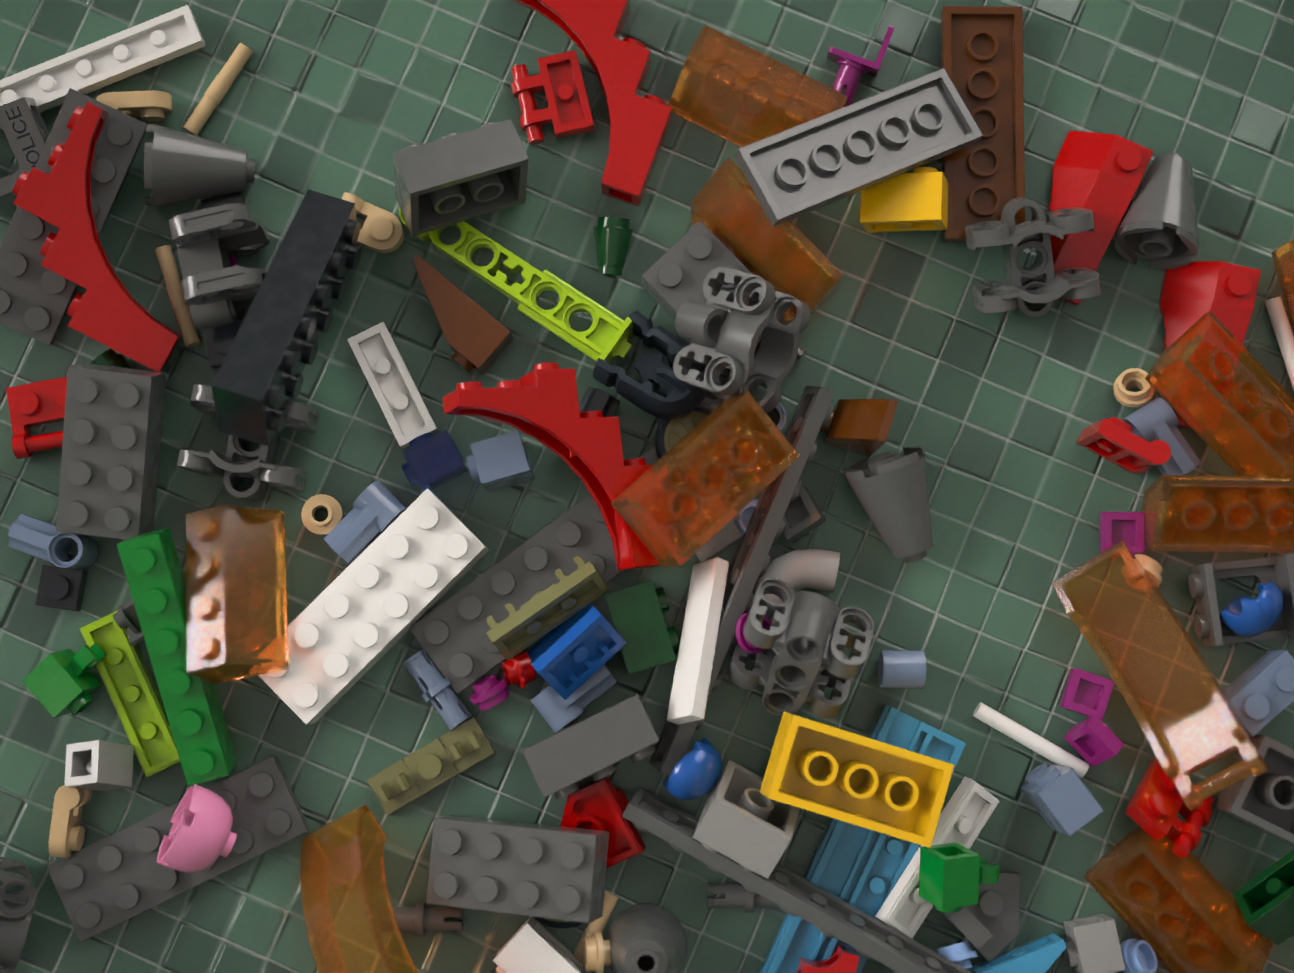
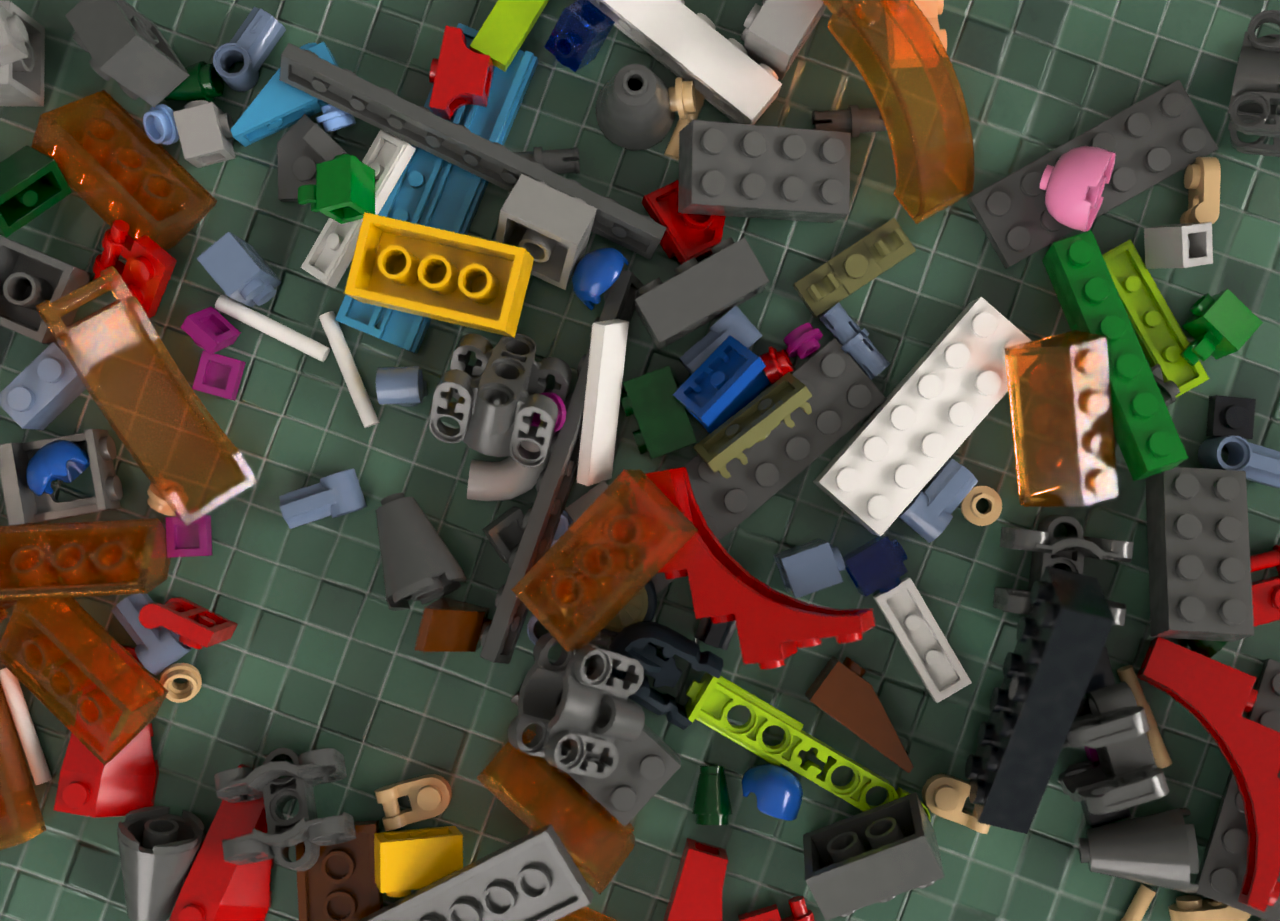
camera: 175 degrees right, 5 degrees up
none -> sand blue piece [279,468,367,529]
none -> white bar [319,311,379,428]
none -> tan plate [374,774,452,831]
none -> blue hair [741,764,803,821]

